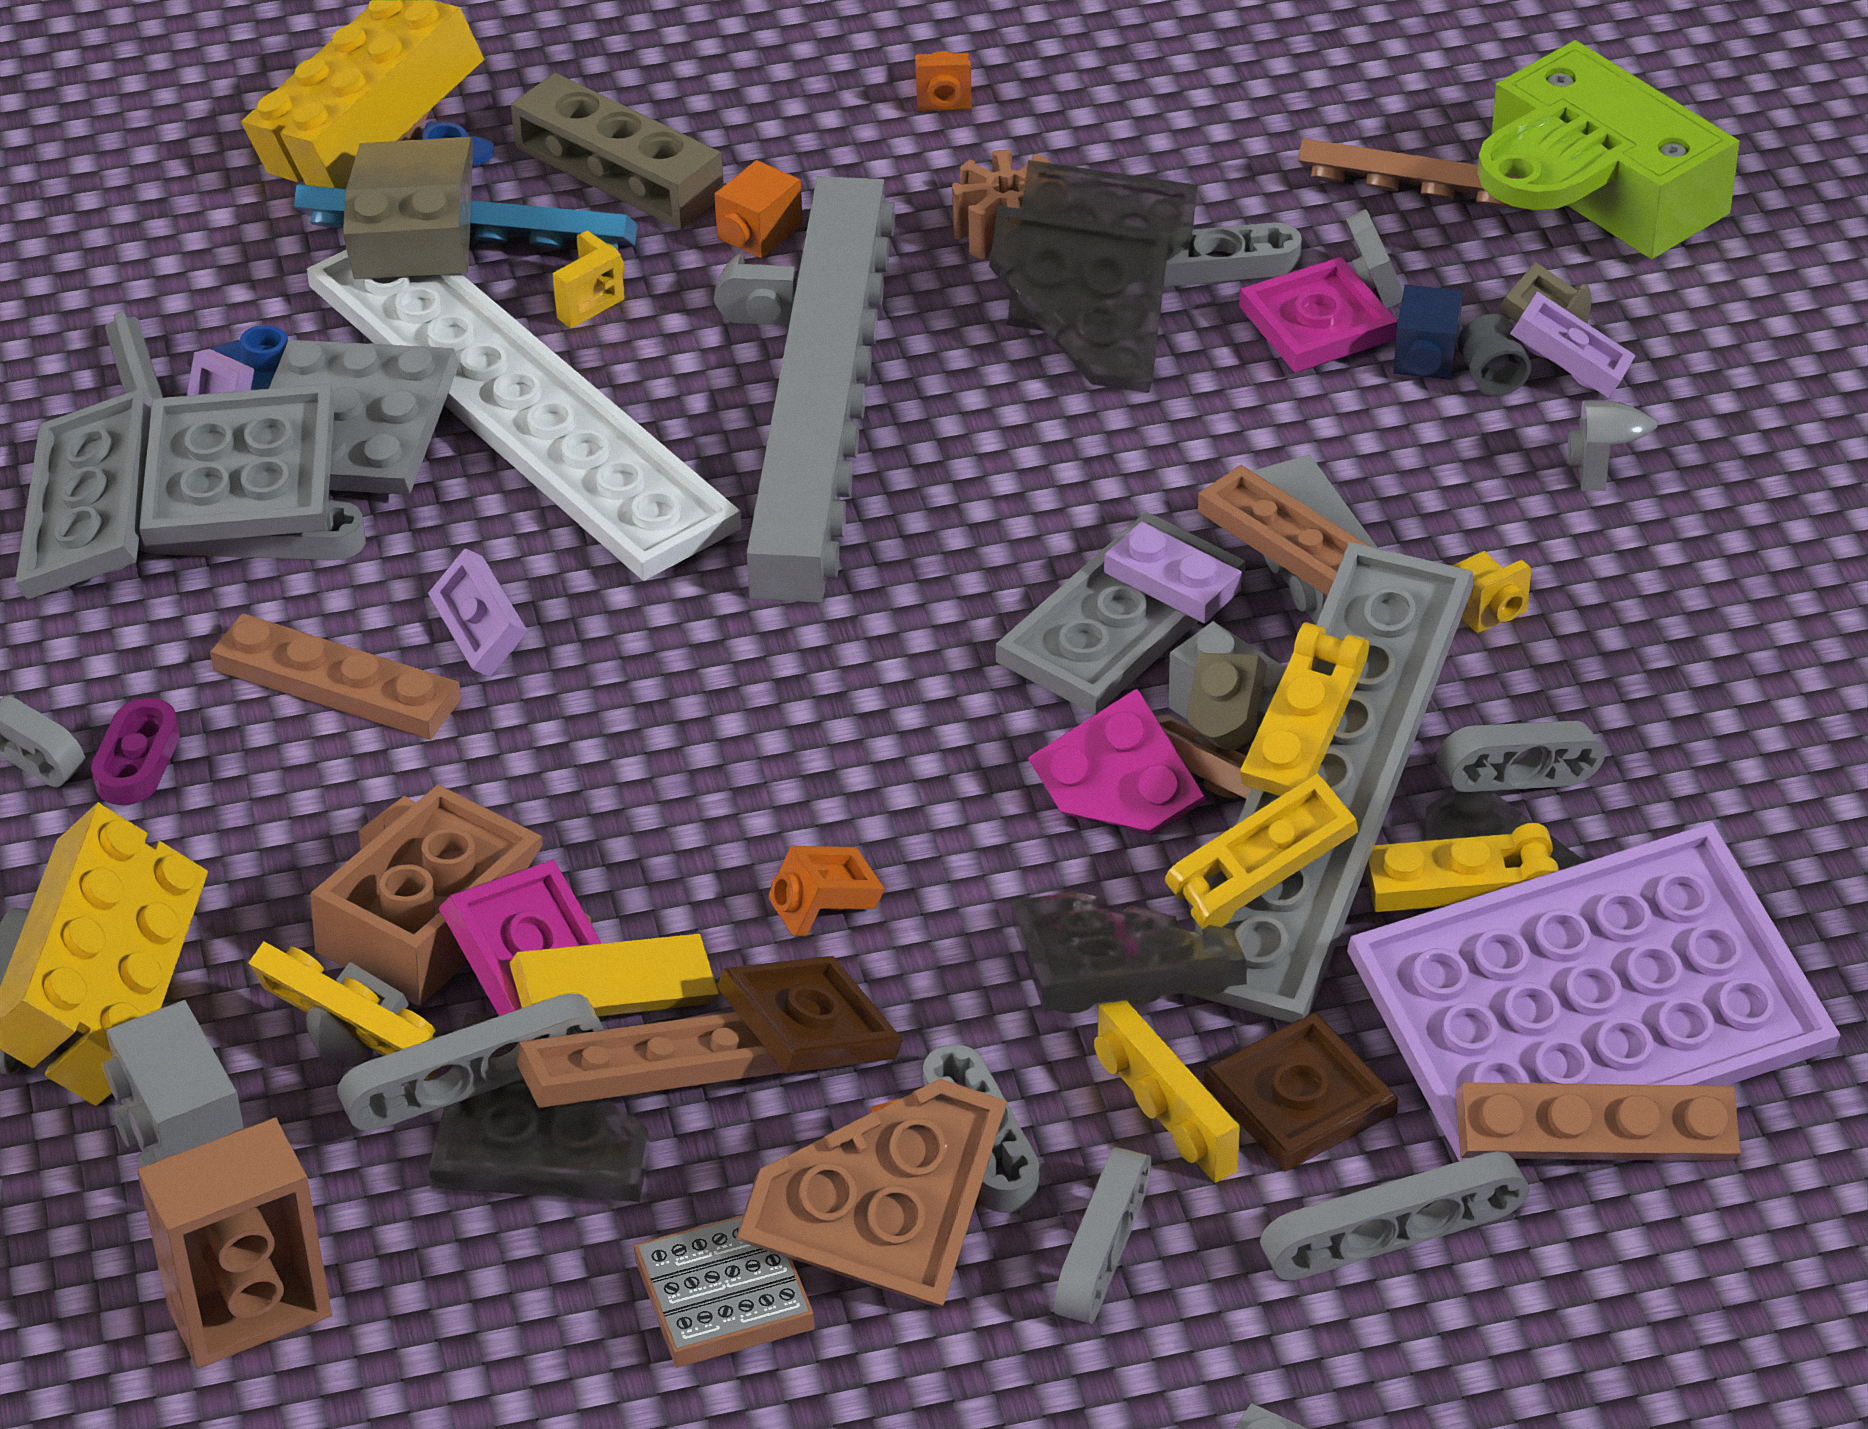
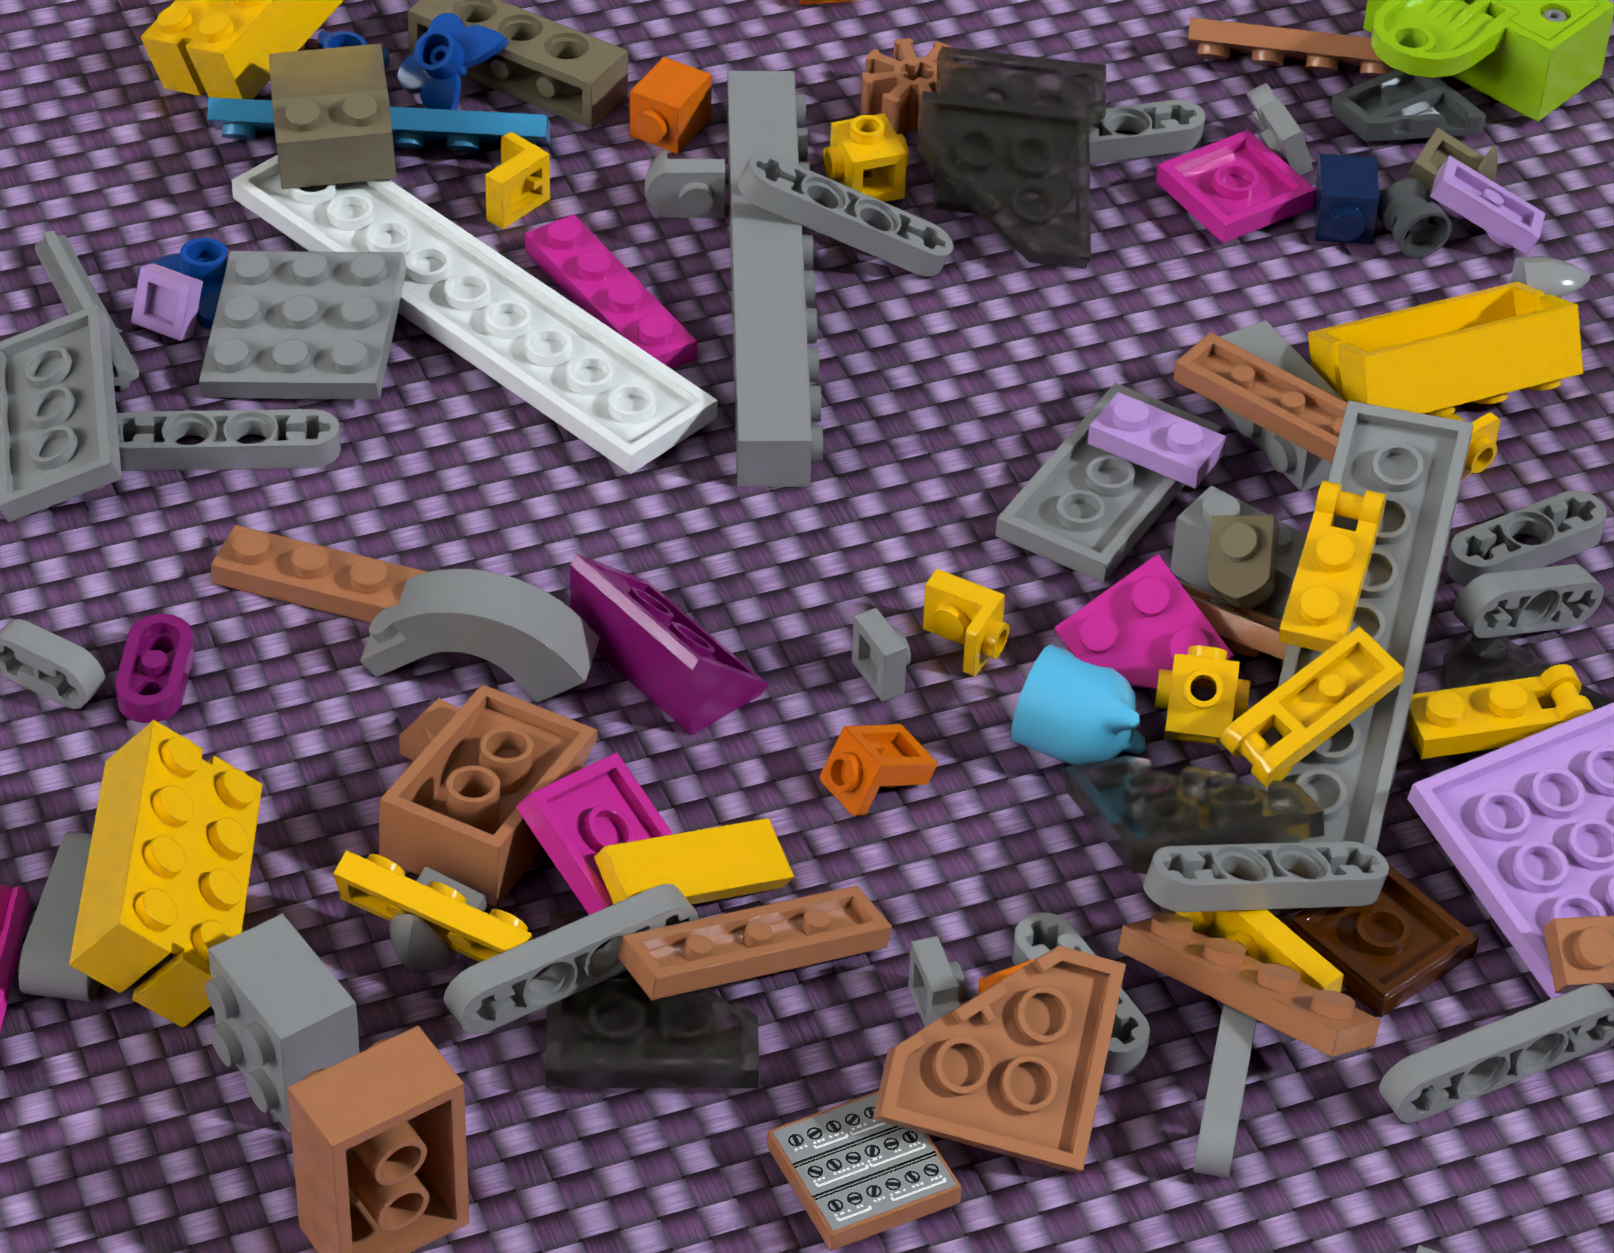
camera: 10 degrees left, 0 degrees up
light grey plate [139,383,335,546] -> none
lavender plate [428,548,528,677] -> none
reddish brown tile [717,956,903,1073] -> none
none -> light grey arch [360,569,600,703]
none -> blue animal [397,13,509,110]
none -> dark pink plate [525,214,697,369]
none -> magenta slope [570,554,769,735]
none -> light grey beam [737,152,954,277]
none -> yellow brick [823,113,909,202]
none -> light grey plate [851,608,911,702]
none -> light grey plate [908,936,966,1027]
none -> yellow bracket [923,569,1009,677]
none -> medium azure piece [1011,644,1146,767]
none -> nougat plate [1117,912,1380,1057]
none -> light grey beam [1143,841,1389,912]
none -> yellow brick [1155,645,1250,746]
none -> yellow piece [1308,281,1583,417]
none -> dark grey wing [1330,69,1486,141]
none -> light grey beam [1447,491,1607,587]

